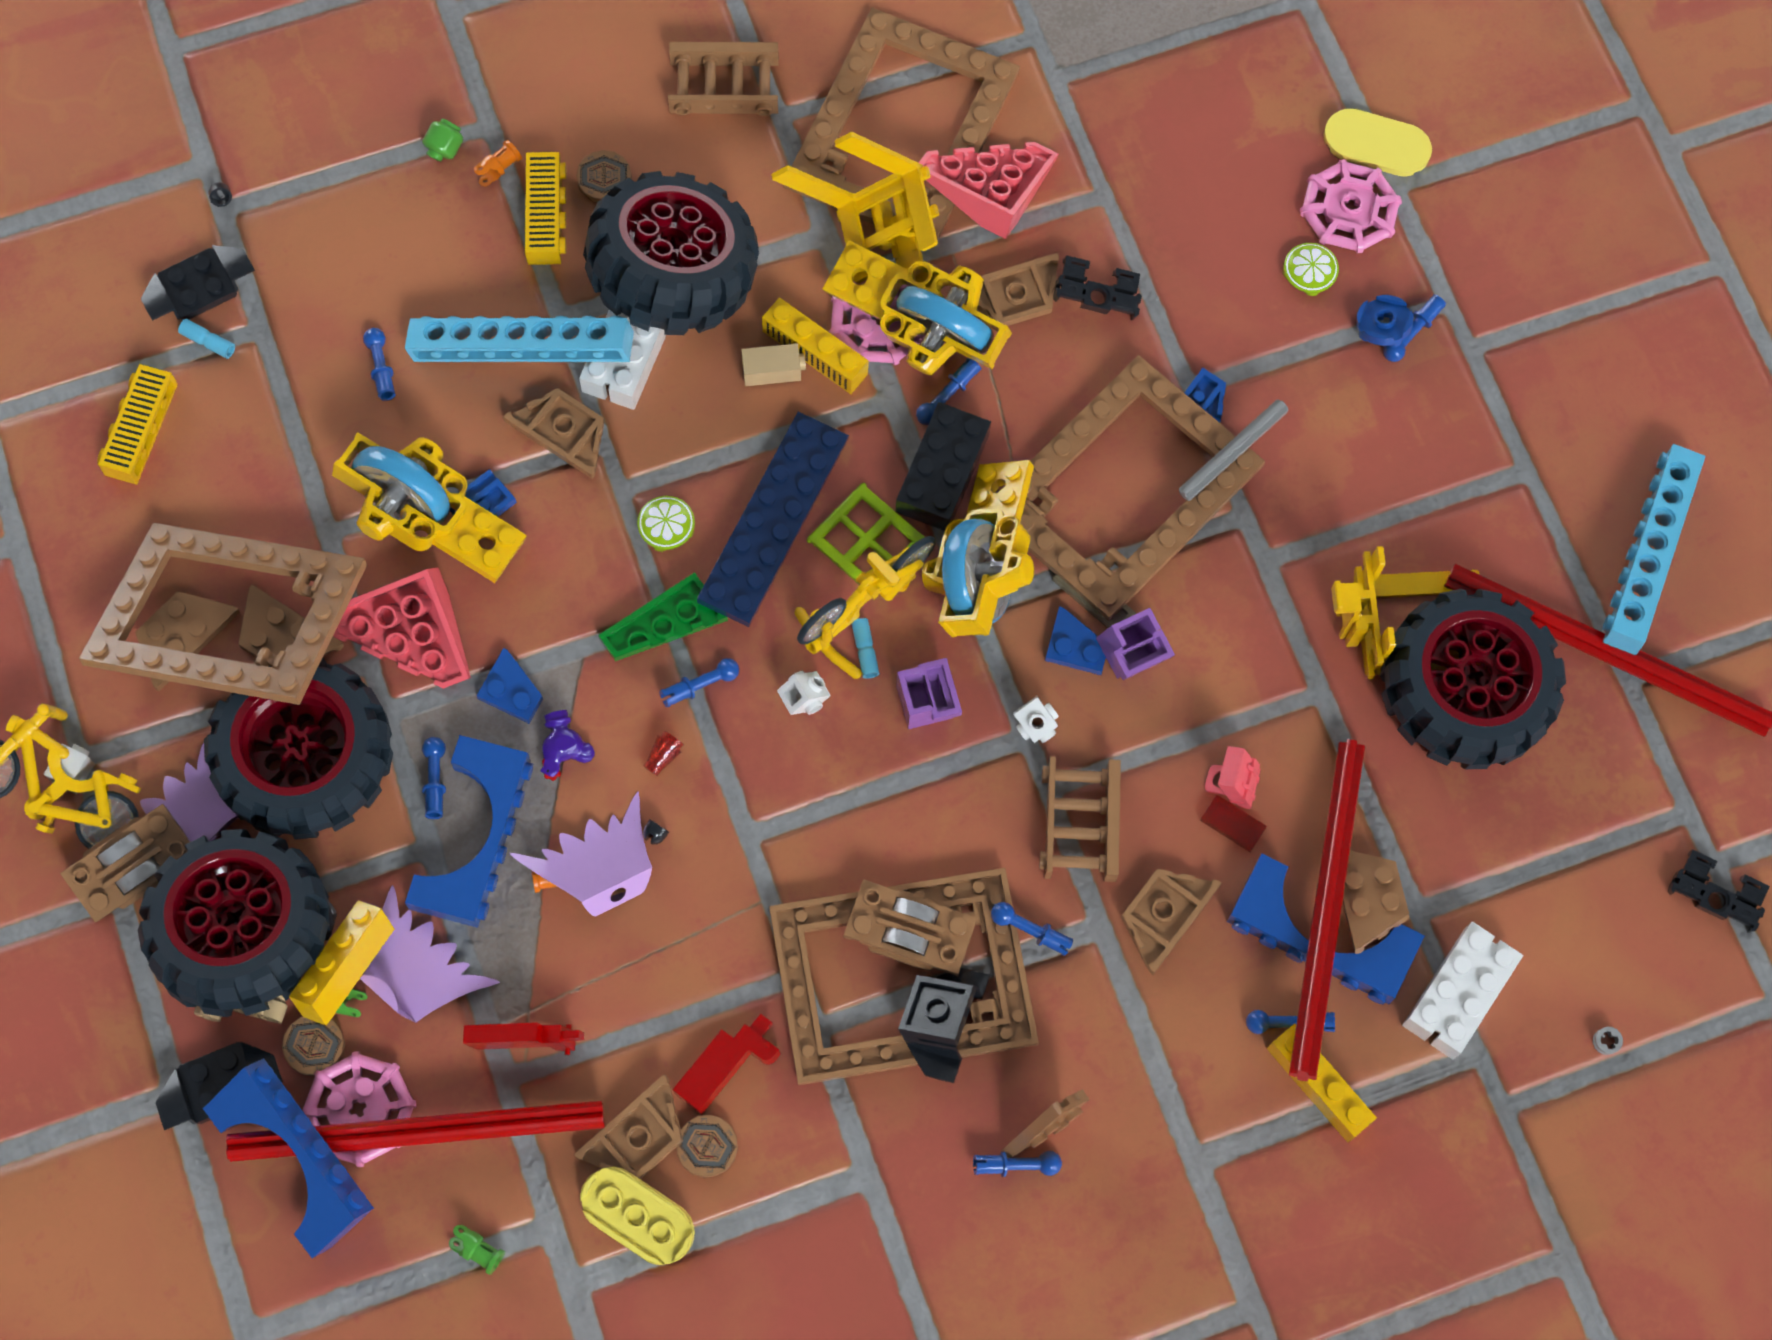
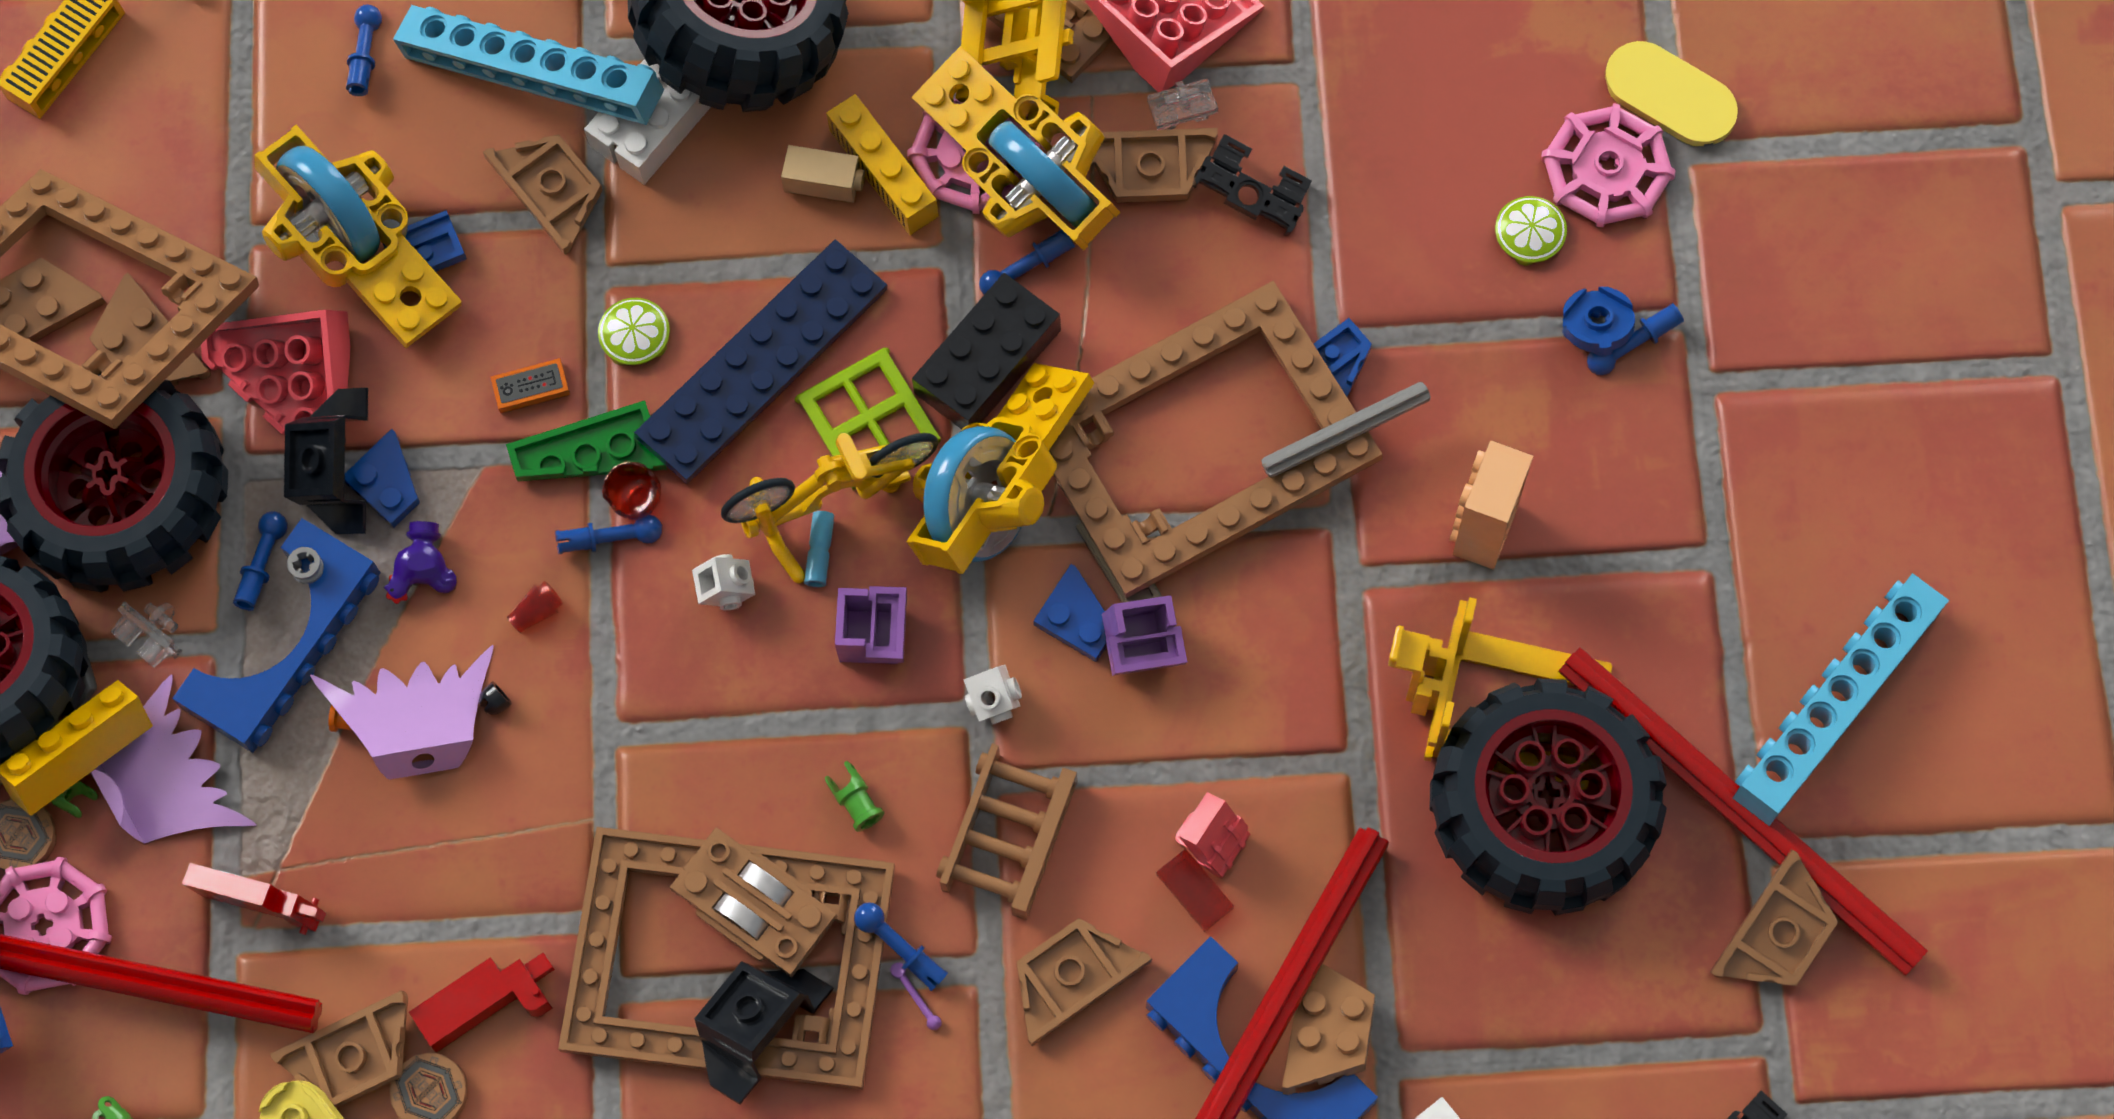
camera: 25 degrees right, 0 degrees up
none -> clear hips [111,601,182,668]
none -> black piece [284,387,368,534]
none -> light grey bush [287,547,324,584]
none -> tile [490,358,570,413]
none -> clear red hair [602,461,661,521]
none -> bright green piece [825,761,885,832]
none -> medium lavender hinge [890,963,942,1030]
none -> clear hips [1147,78,1219,130]
none -> light nougat brick [1449,440,1533,570]
none -> medium nougat wing [1710,849,1838,986]

